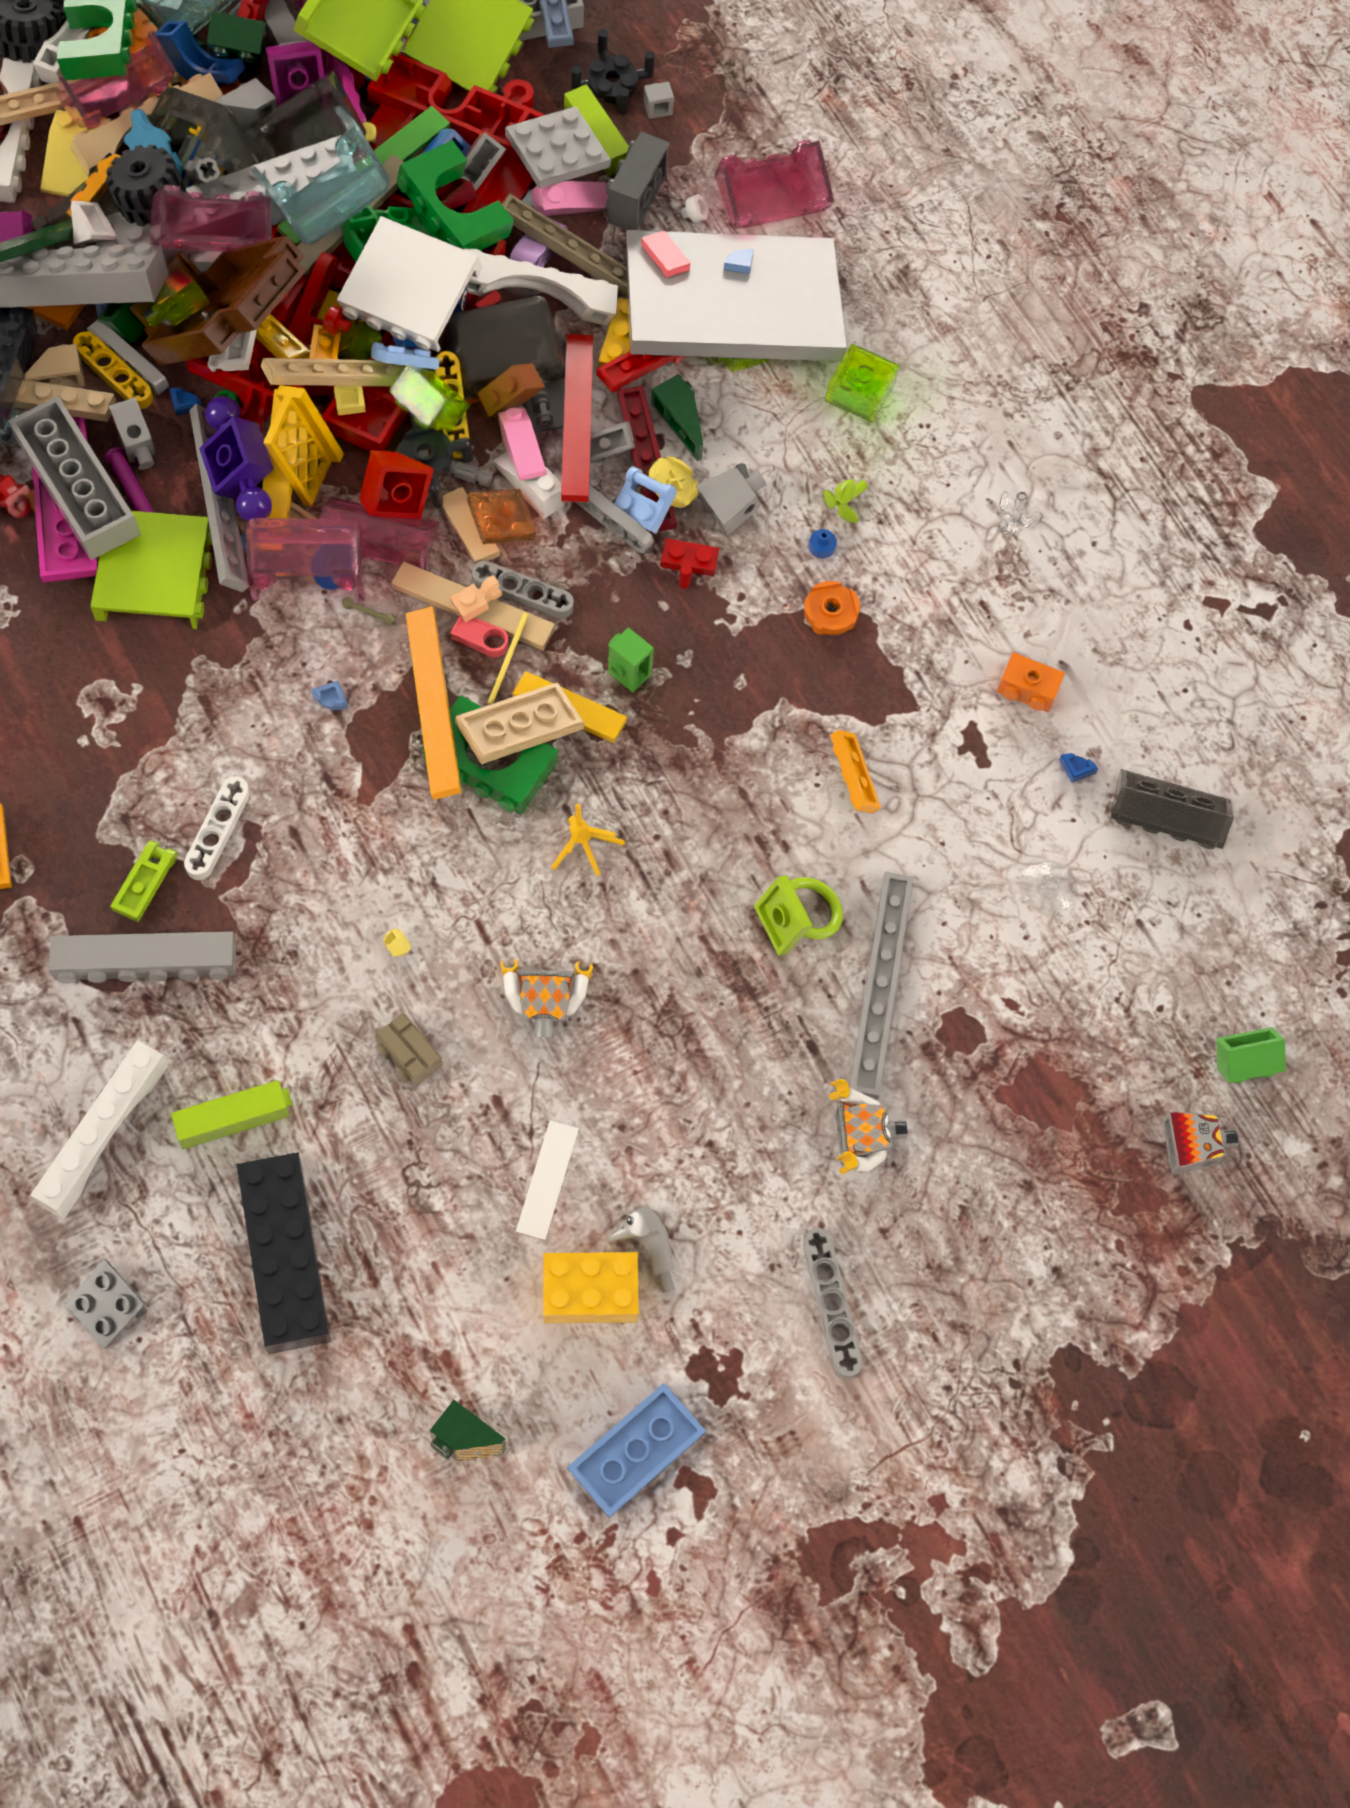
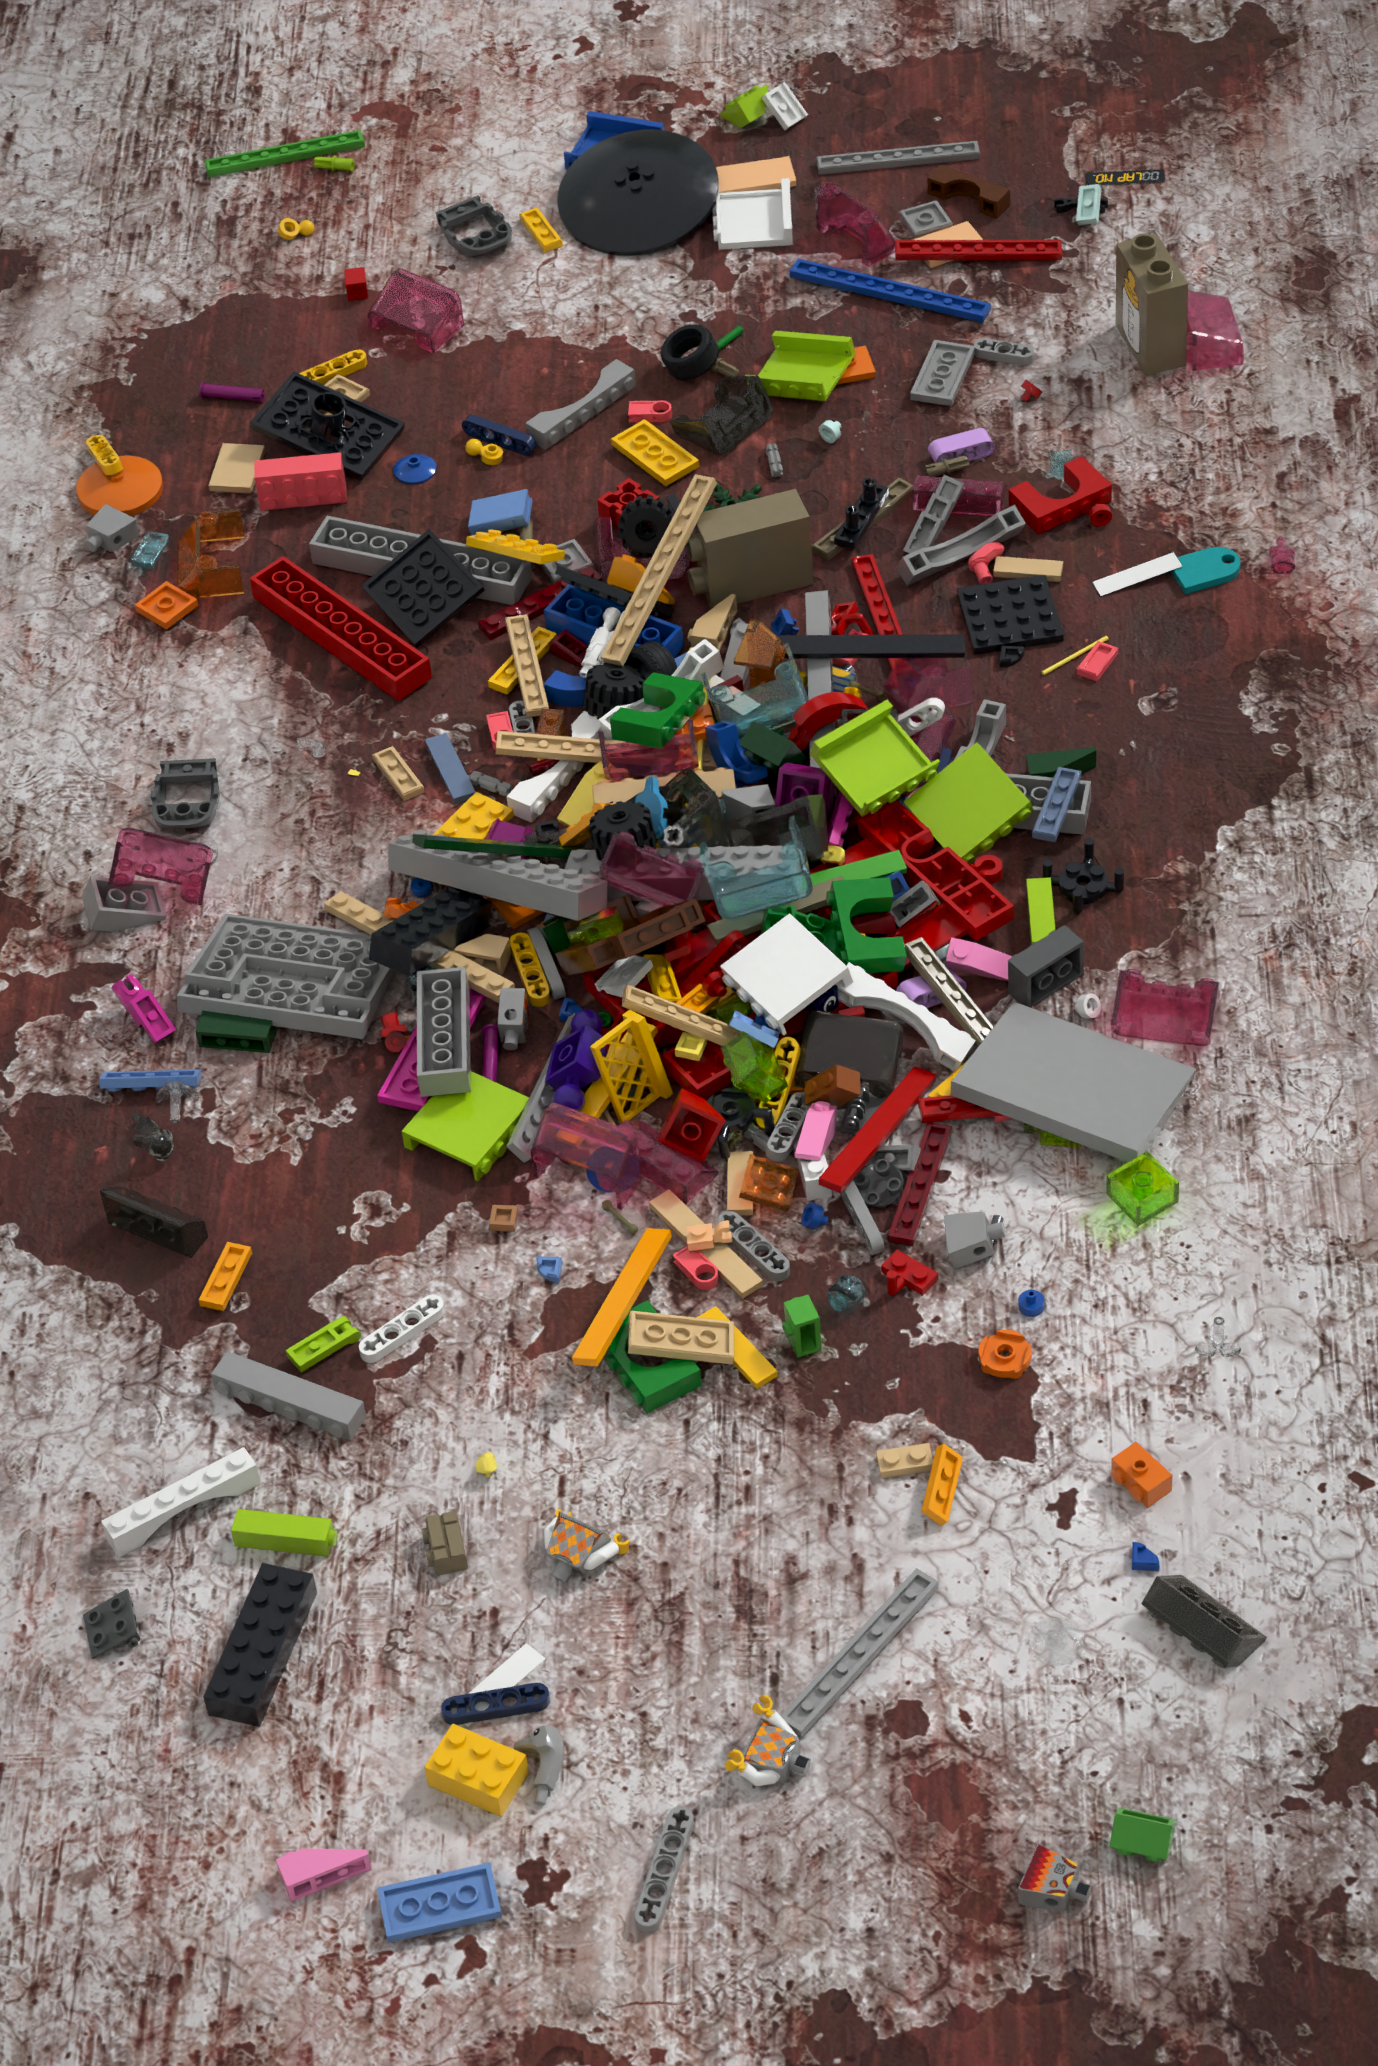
camera: 40 degrees right, 20 degrees down
white slope [71,201,117,244] -> none
dark green slope [430,1399,506,1461] -> none
light yellow axle [487,613,528,705] -> none
light grey plate [505,106,611,189] -> none
yellow plant [551,803,625,876] -> none
light blue plate [614,466,677,534] -> none
tile [641,231,691,277] -> none
light grey plate [643,82,674,119] -> none
light yellow tile [649,456,699,508] -> none
dark green slope [651,374,703,461] -> none
tile [723,249,754,274] -> none
lime tile [754,875,843,956] -> none
lime plant [822,479,868,523] -> none
none -> bright pink slope [276,1849,372,1901]
none -> dark blue beam [441,1683,550,1725]
none -> medium nougat plate [489,1205,519,1232]
none -> black tile [535,820,559,844]
none -> light grey beam [766,1092,810,1162]
none -> blue tile [801,1202,828,1230]
none -> clear light blue head [827,1275,866,1314]
none -> dark grey dish [853,1159,904,1208]
none -> tan plate [876,1443,933,1479]

